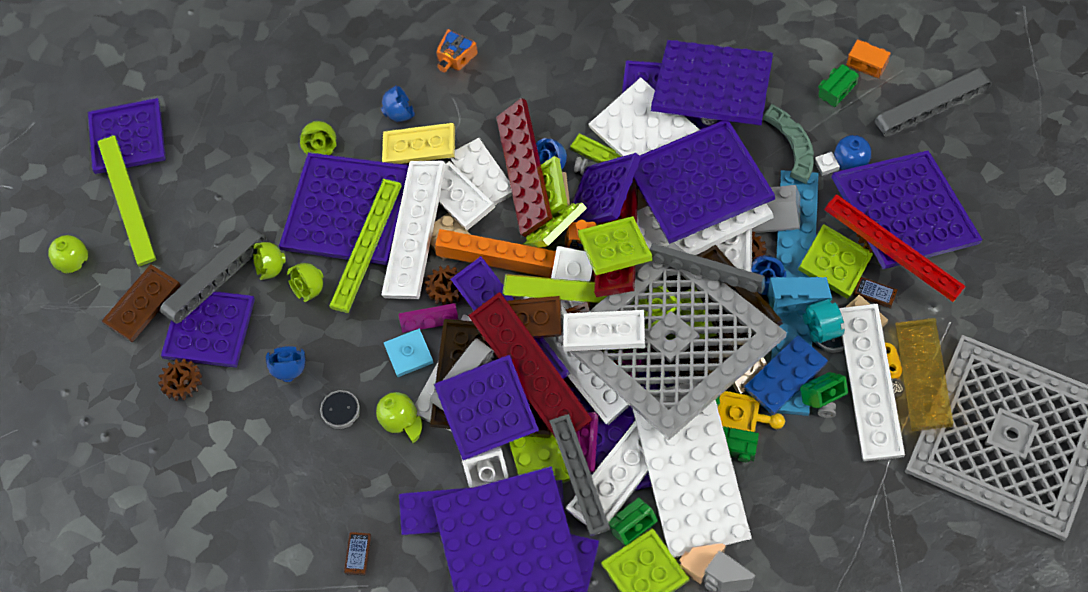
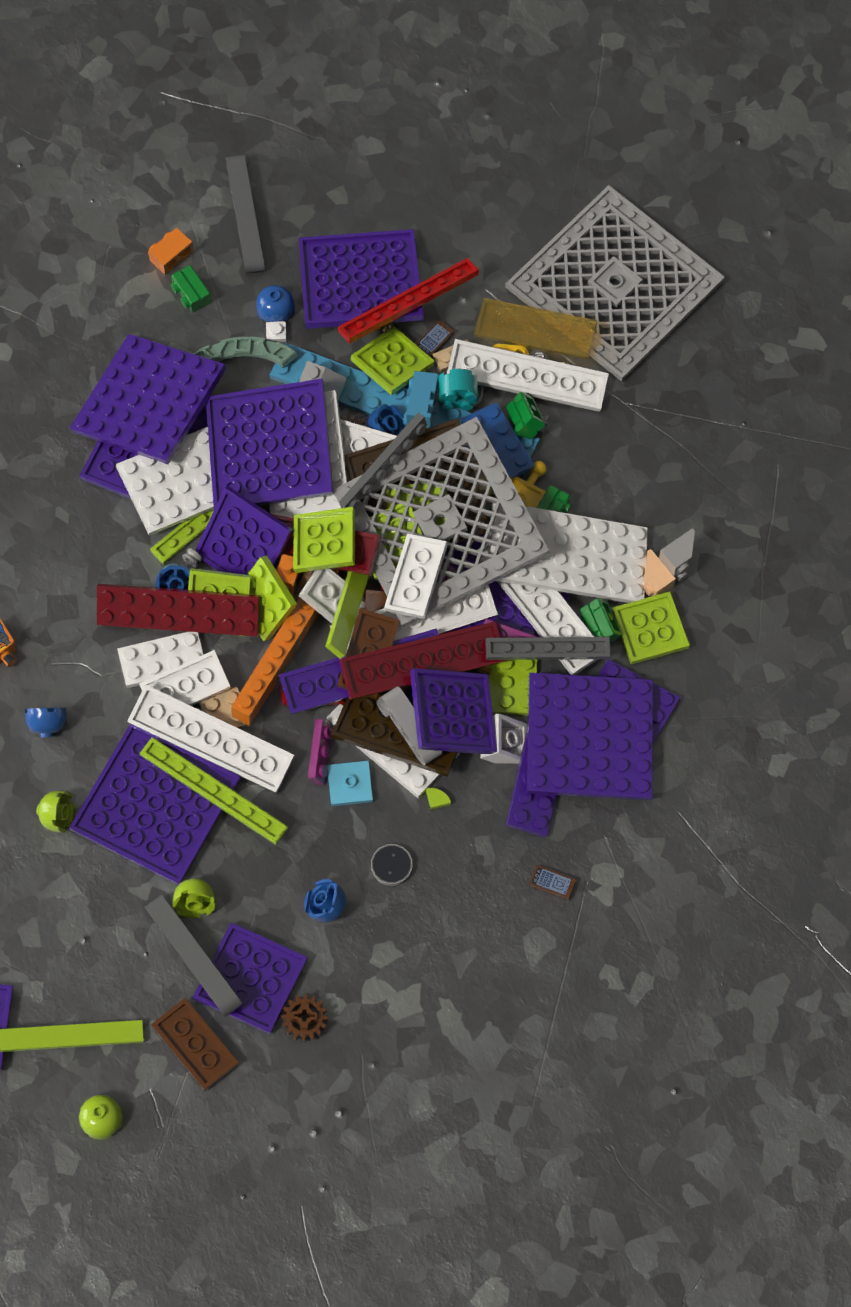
camera: 80 degrees left, 5 degrees up
lime cylinder [287,263,323,302] -> none
lime cylinder [376,392,417,433] -> none
light yellow plate [382,123,455,164] -> none
reddish brown gear [425,265,462,305] -> none

